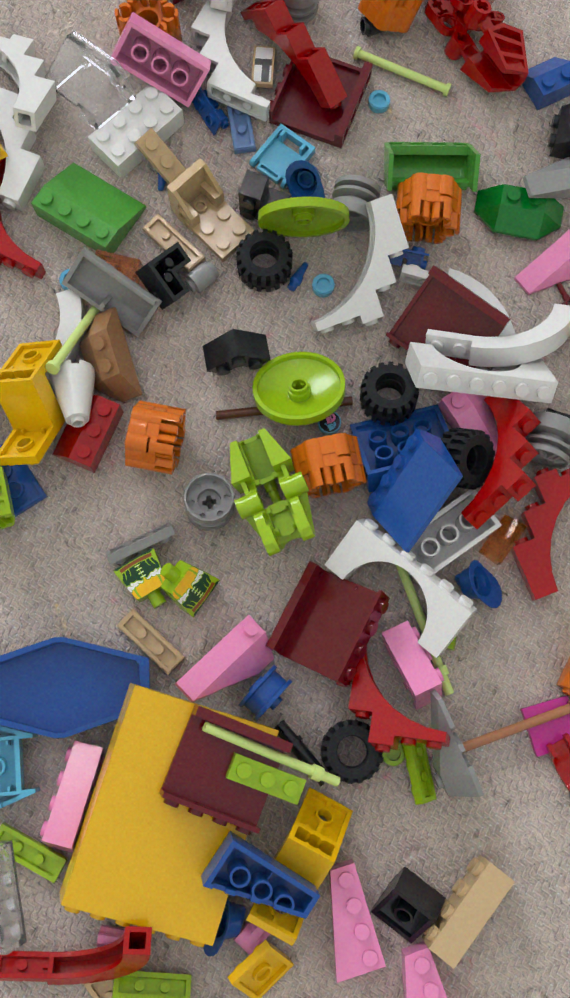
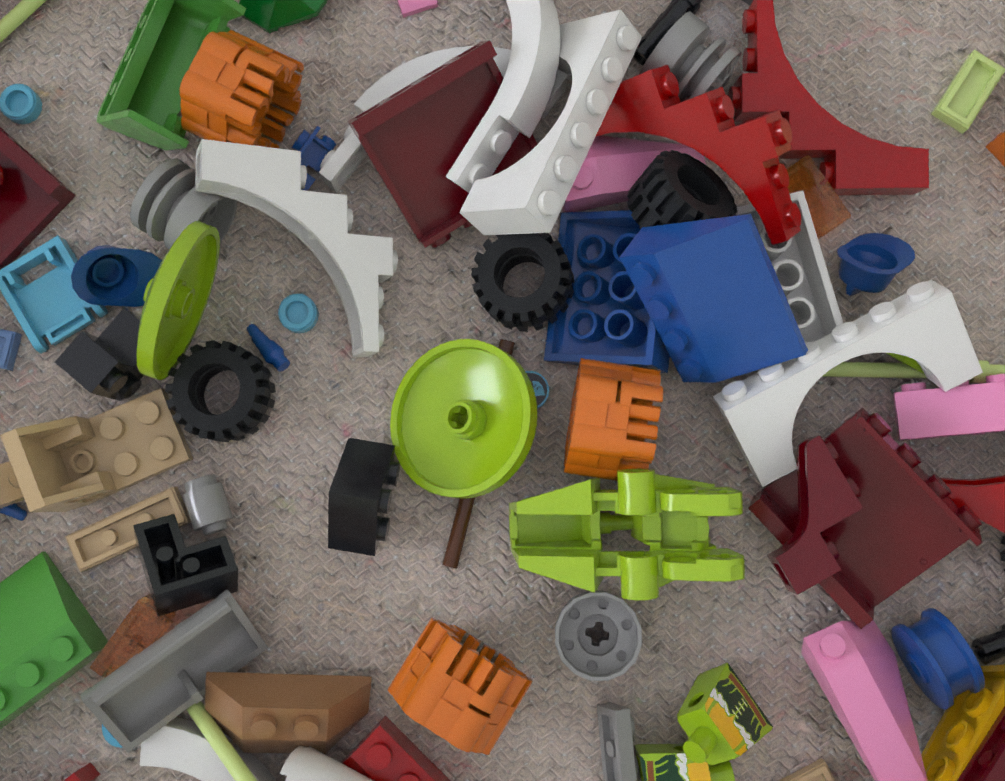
camera: 65 degrees left, 5 degrees up
none -> dark red arch [767,435,863,595]

